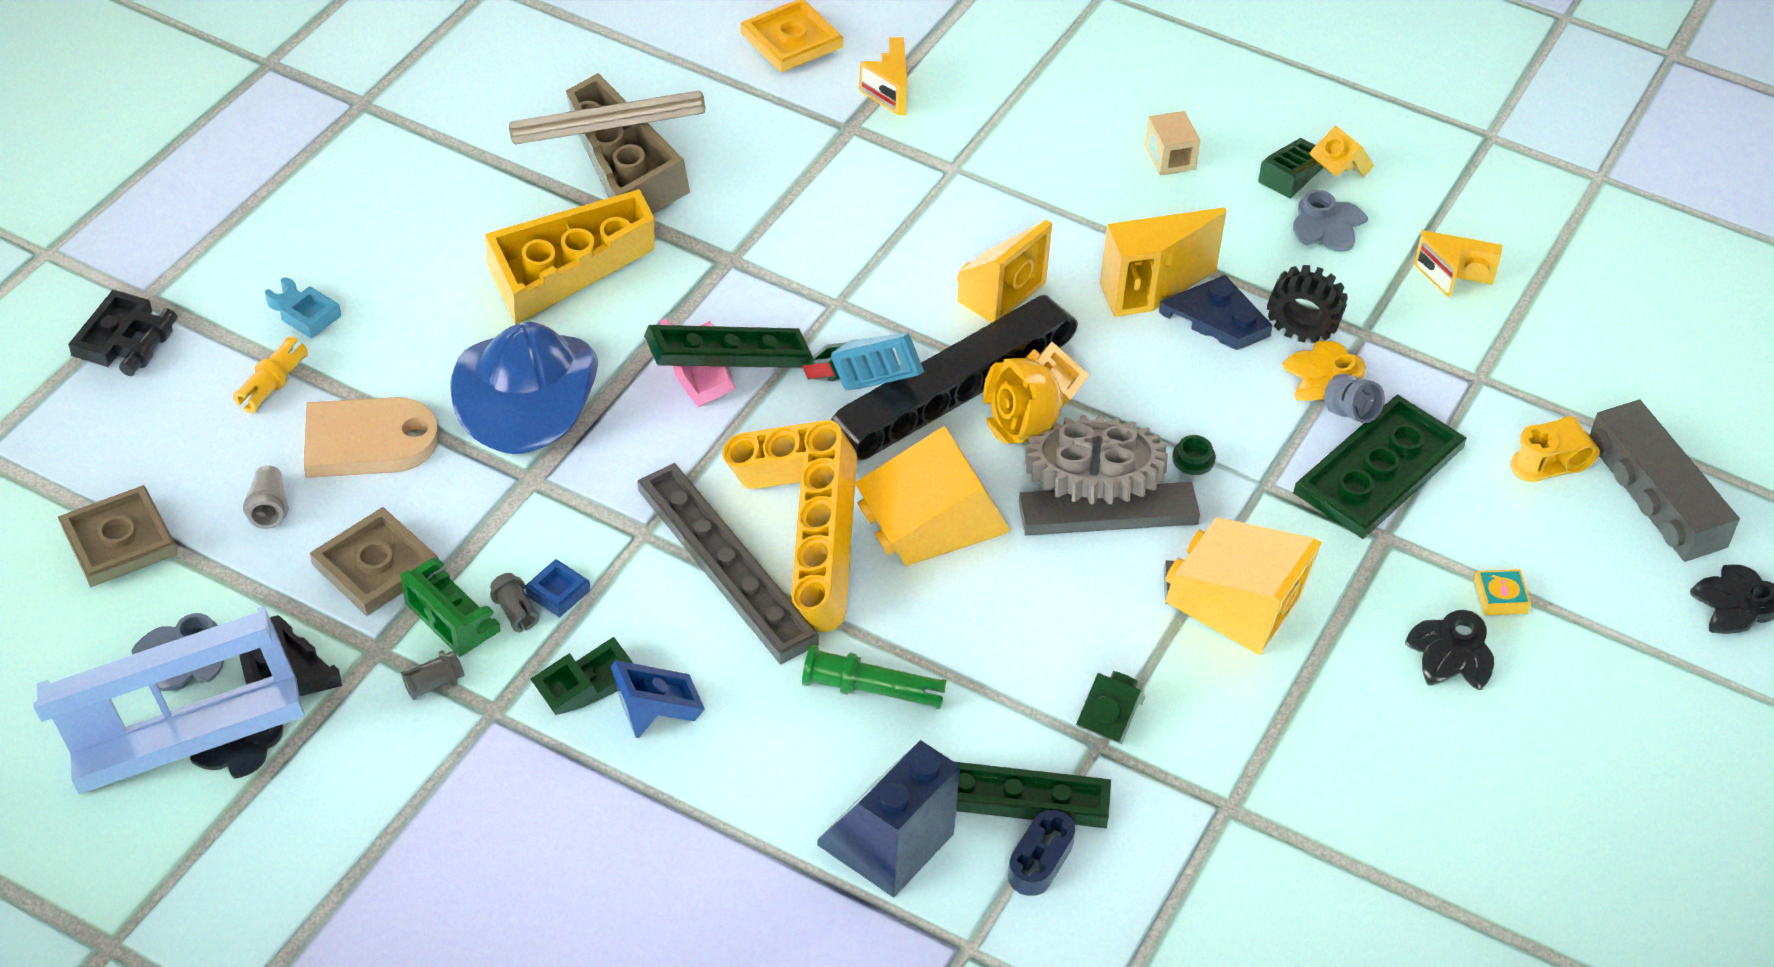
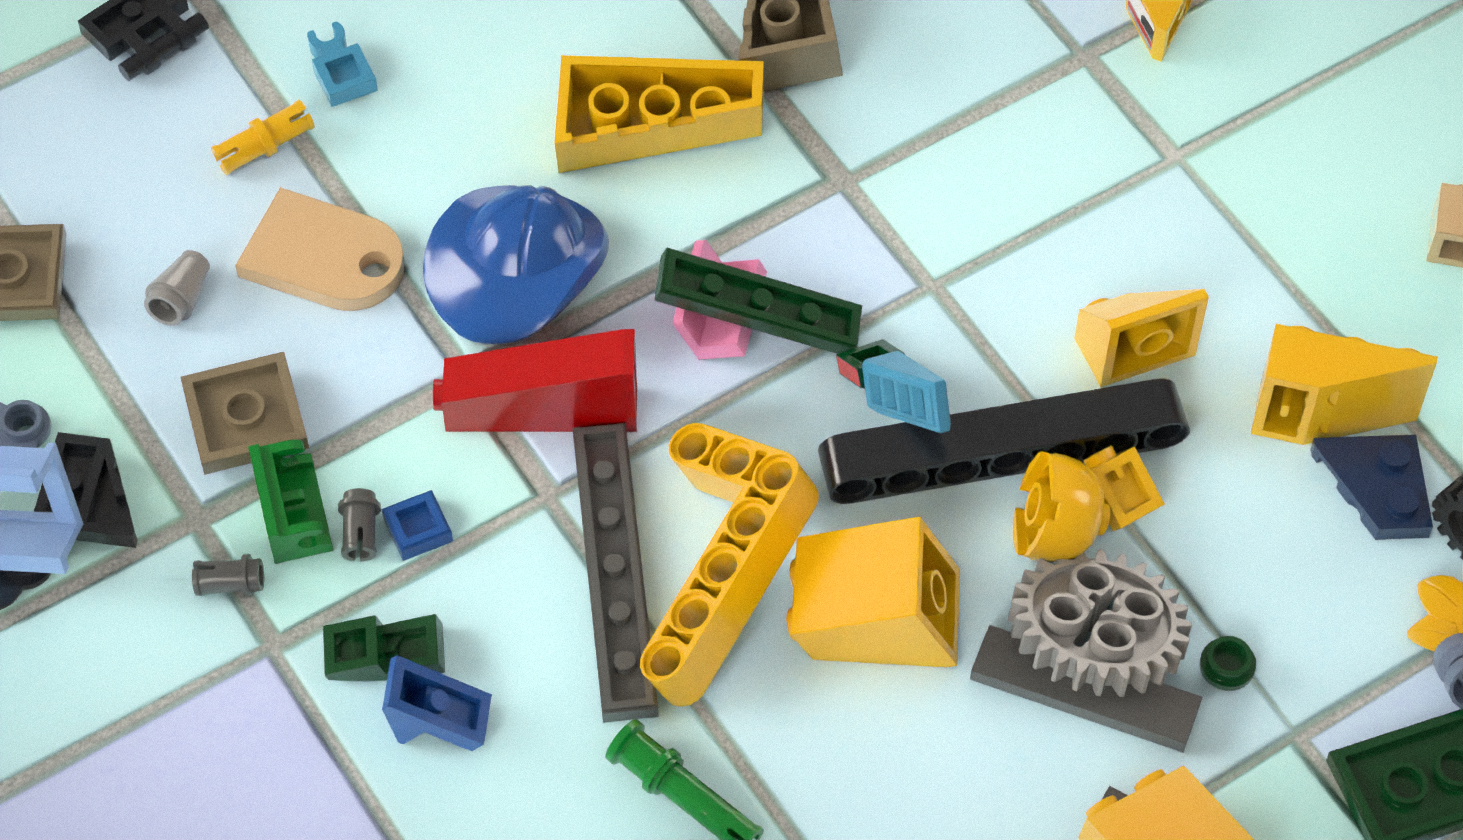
camera: 30 degrees right, 10 degrees up
none -> red slope [433,329,638,432]

